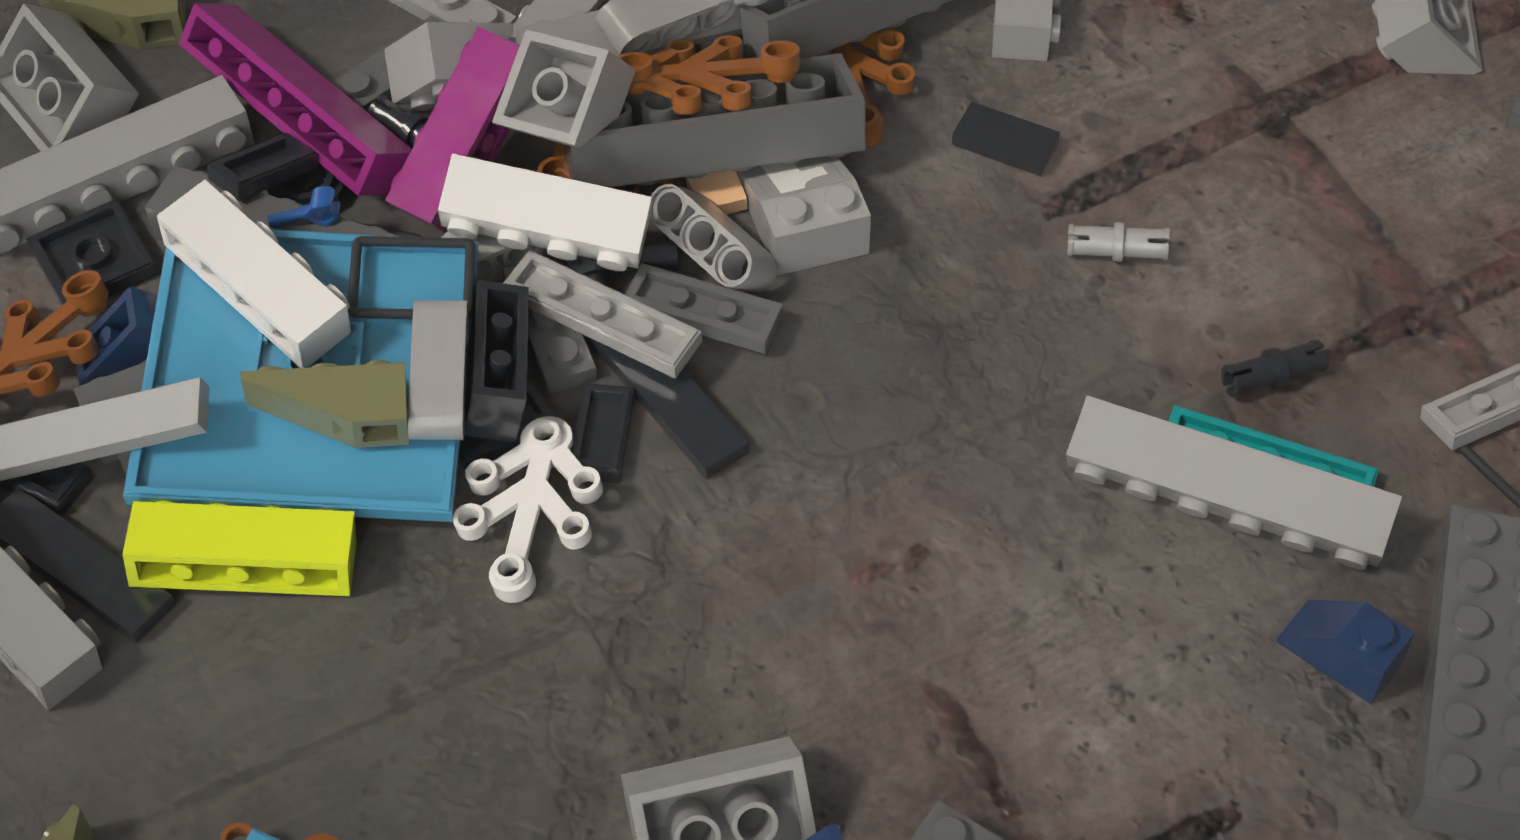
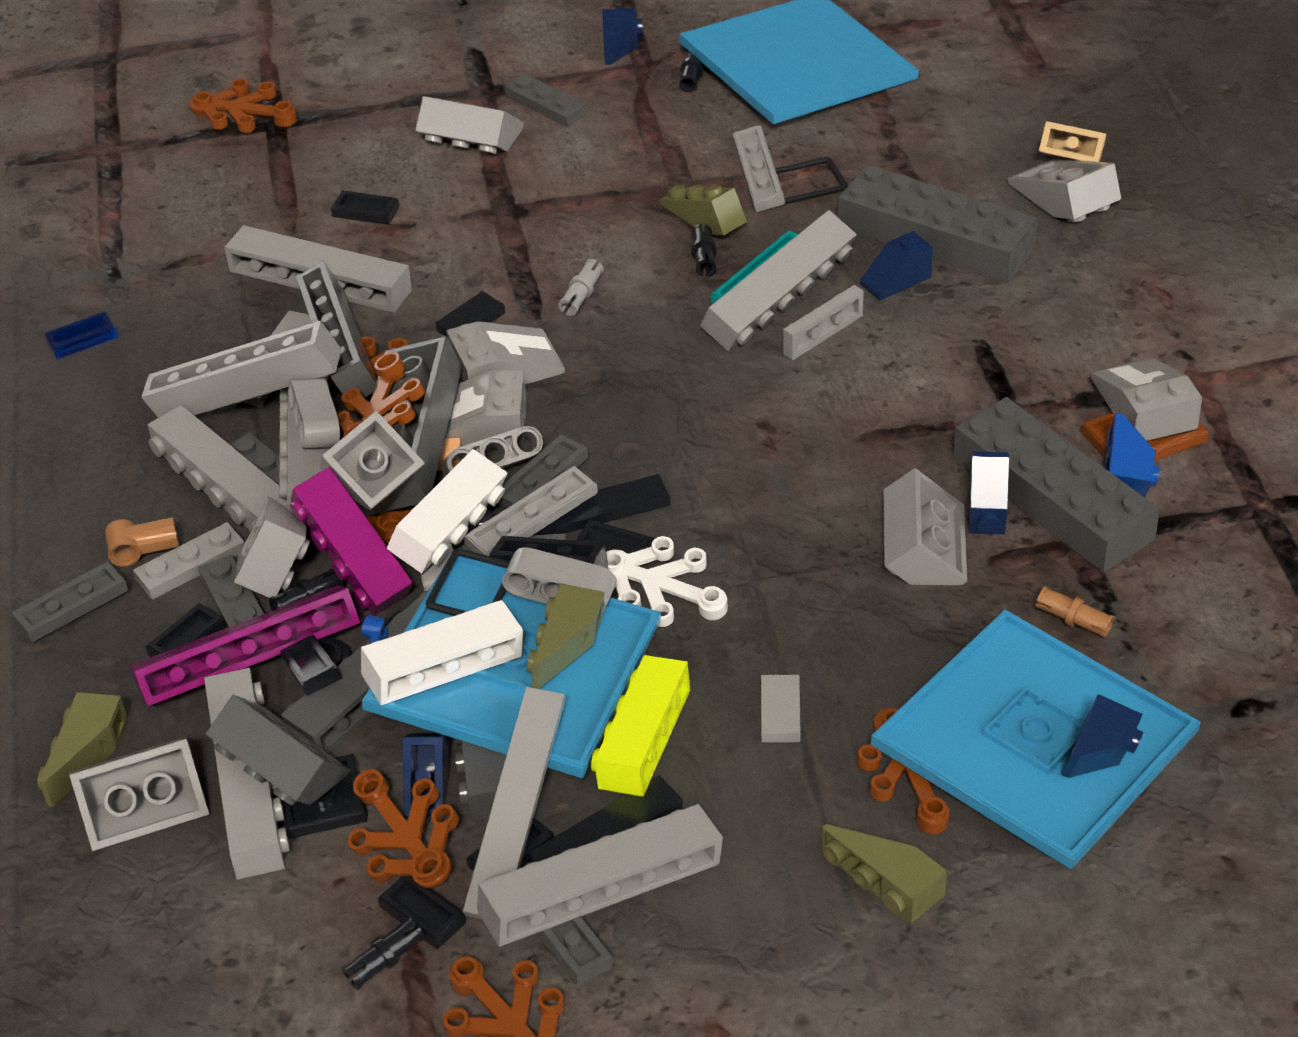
camera: 70 degrees left, 10 degrees down
none -> black tile [145,603,227,657]
none -> dark grey slope [206,694,350,805]
none -> light grey slope [447,321,565,384]
none -> olive slope [658,184,747,235]
none -> light grey tile [761,675,801,743]
none -> light grey plate [783,285,864,361]

